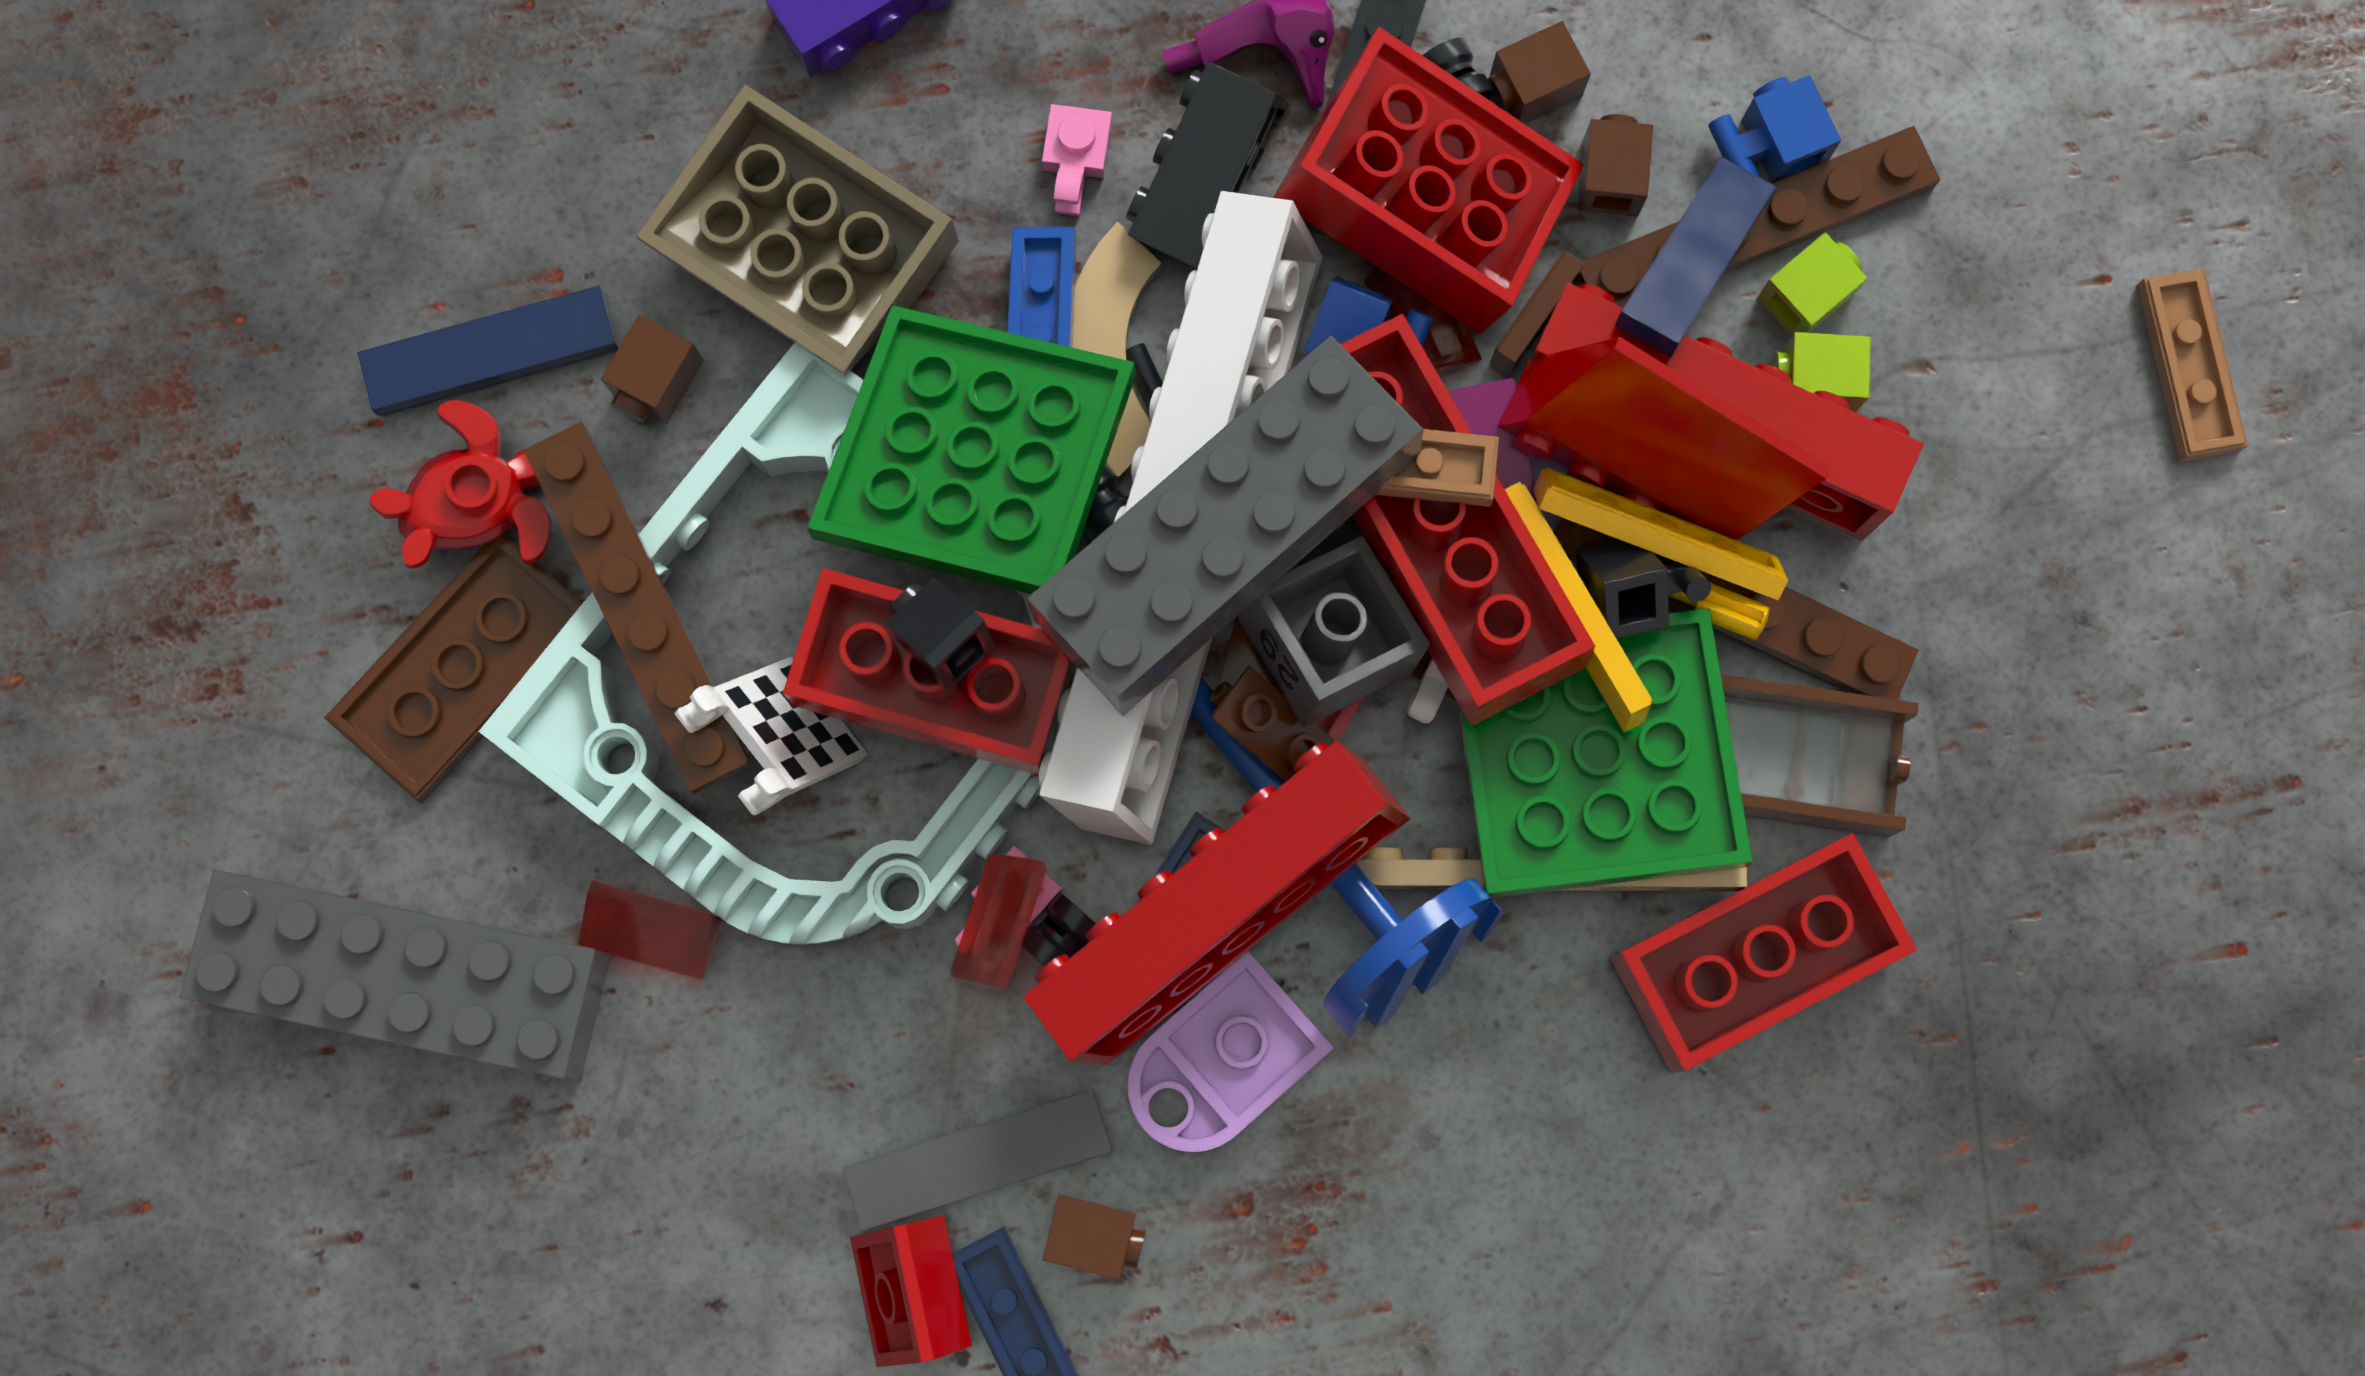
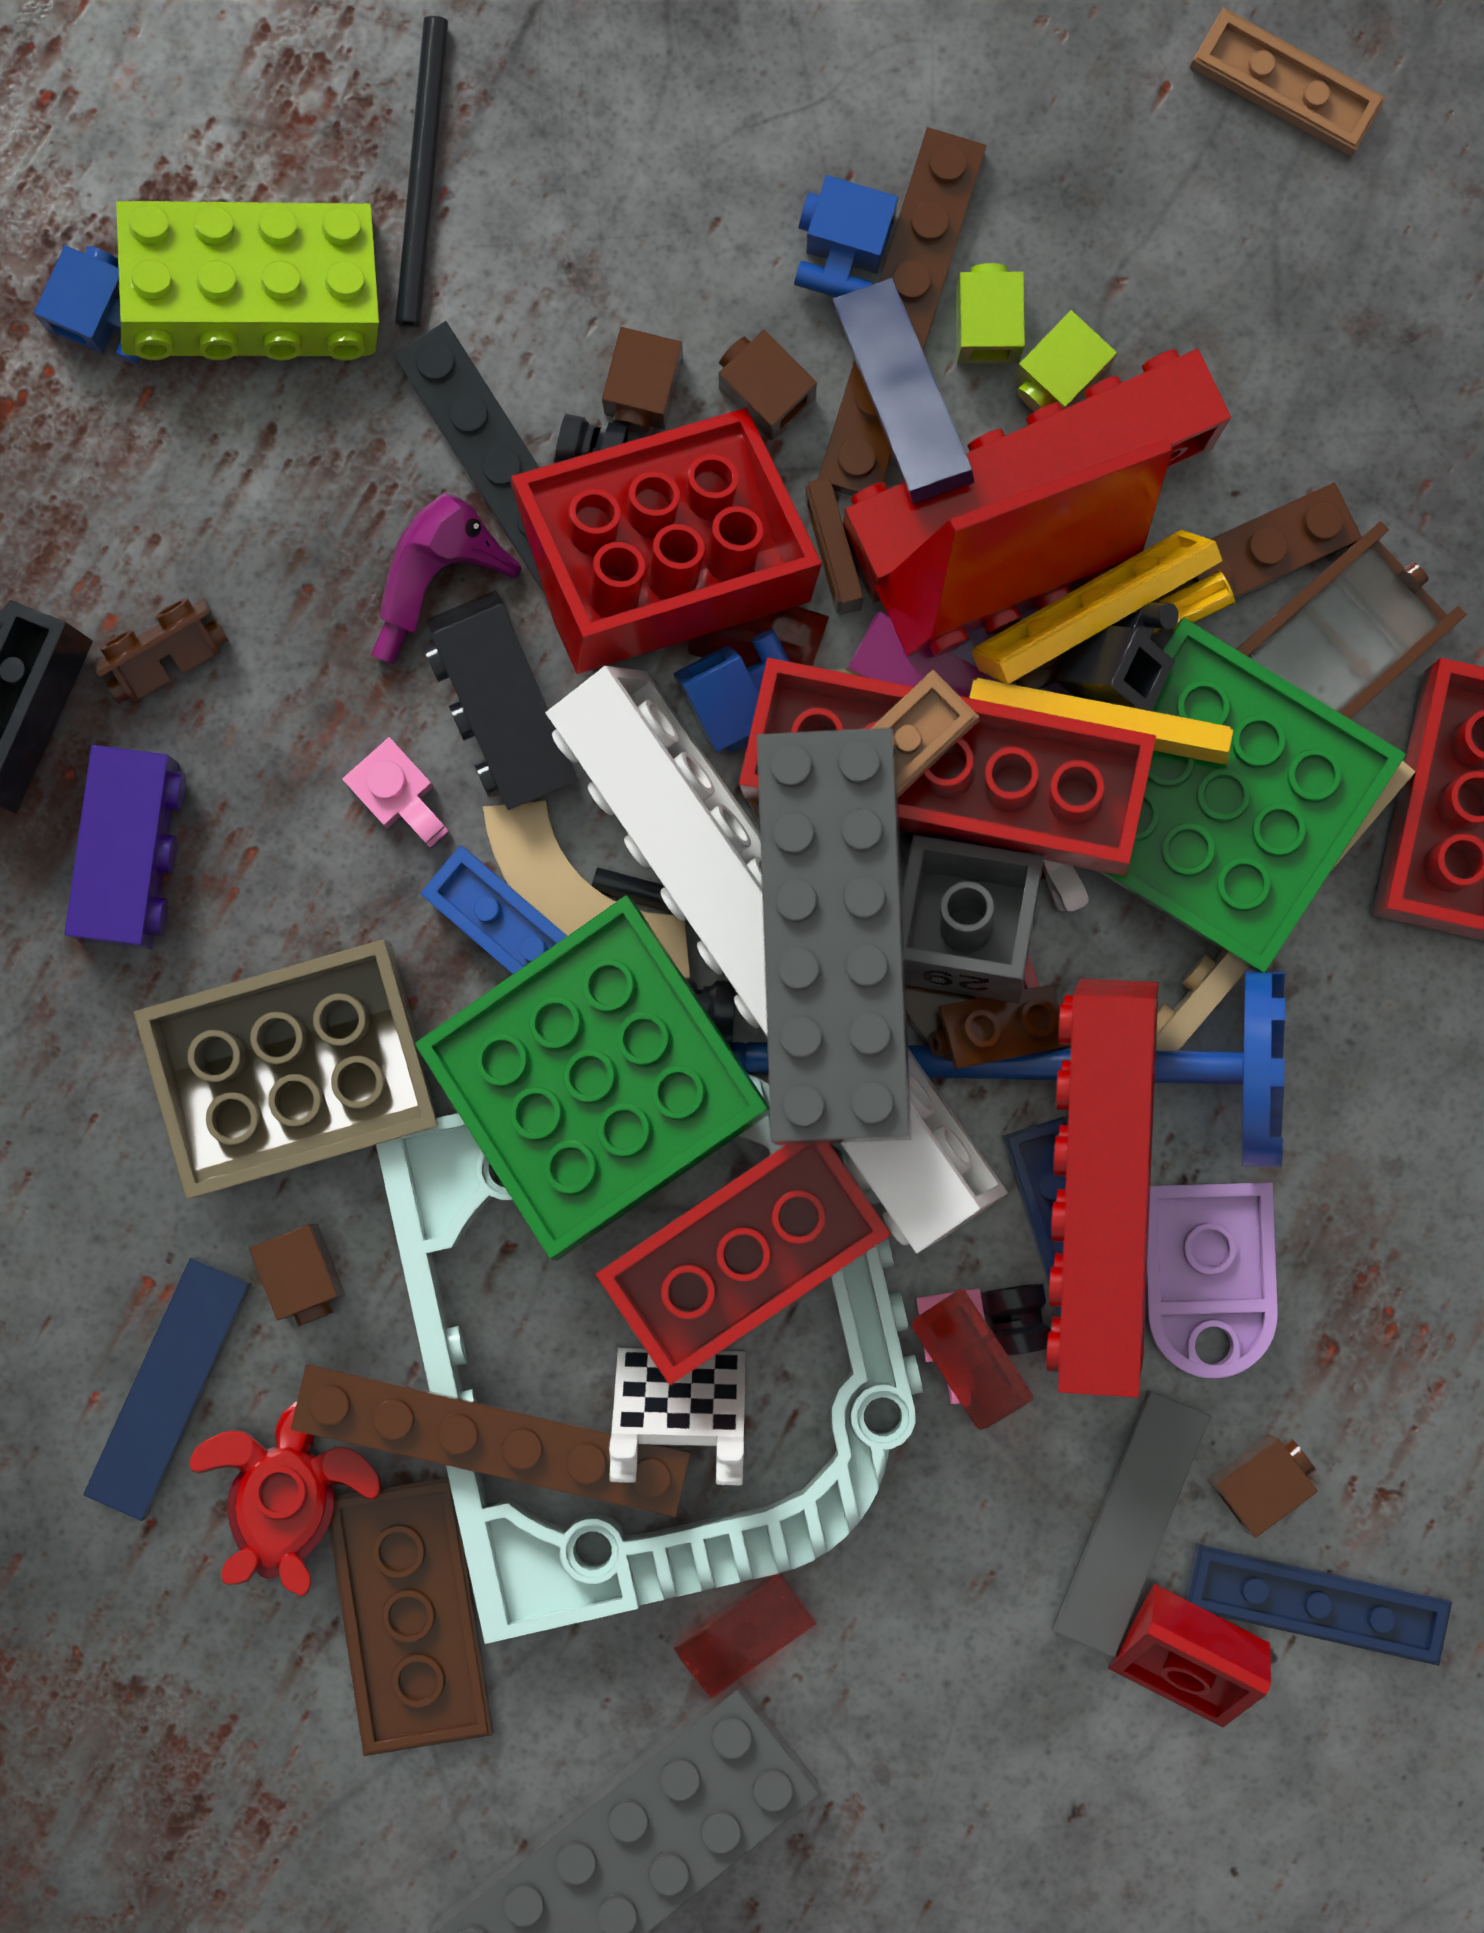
camera: 50 degrees left, 5 degrees up
black slope [885,577,996,692] -> none

